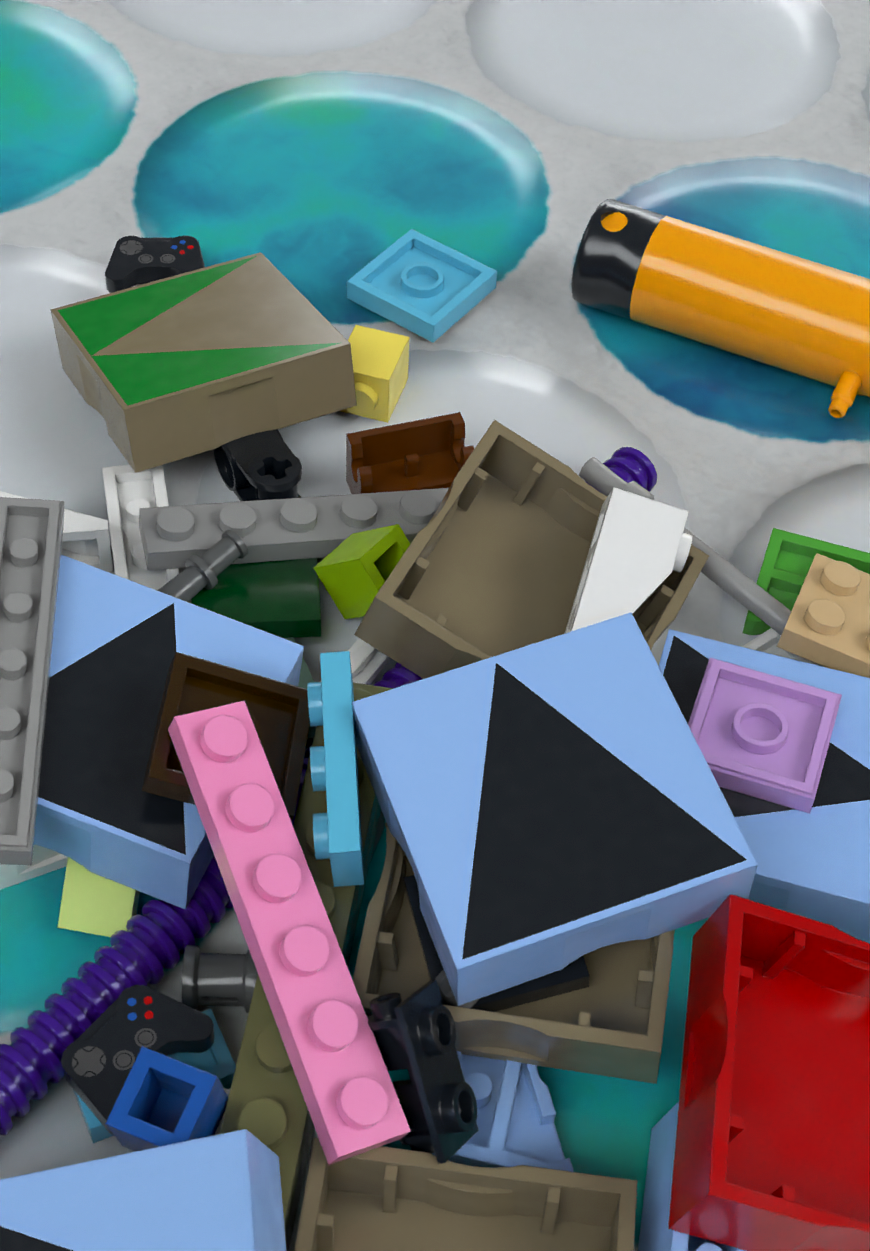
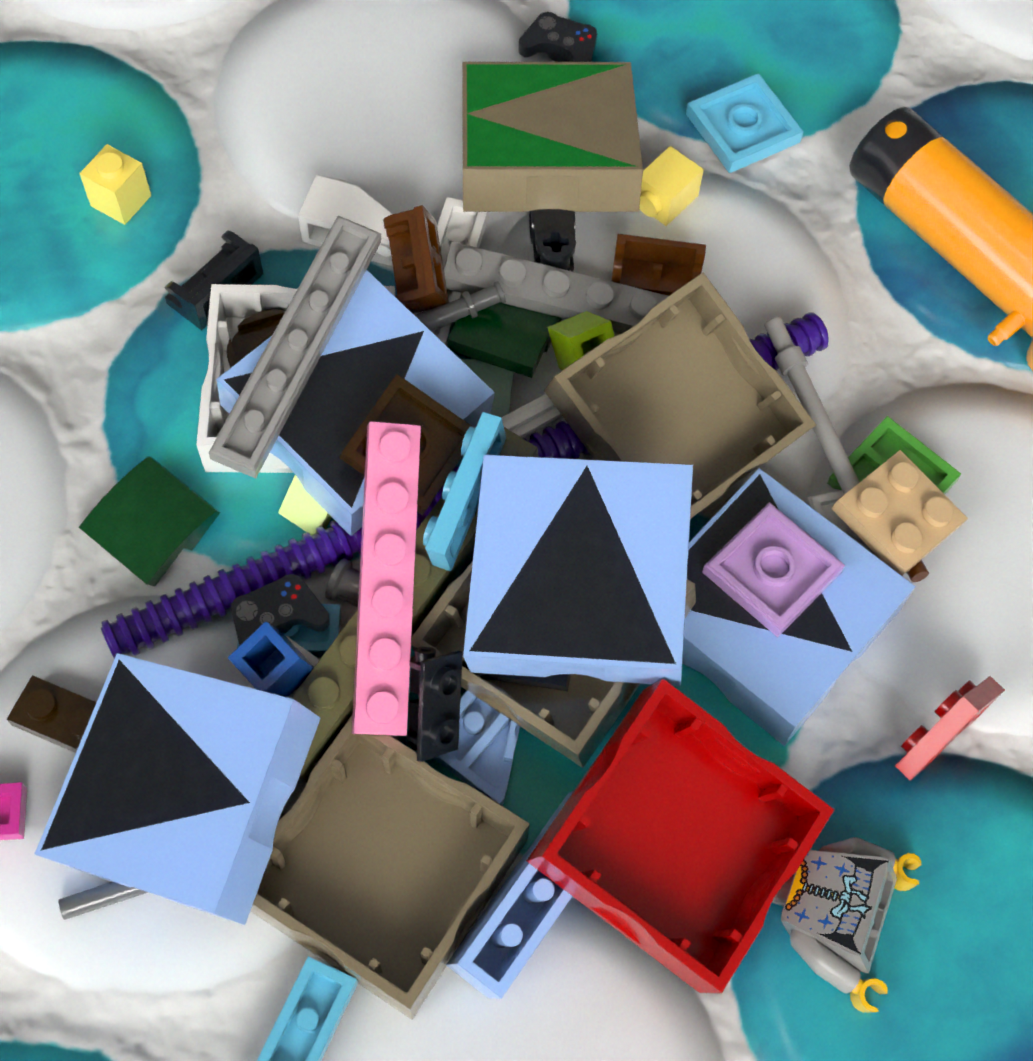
camera: 25 degrees right, 15 degrees up
white slope [564,487,693,634] -> none
none -> reddish brown hinge [383,205,449,314]

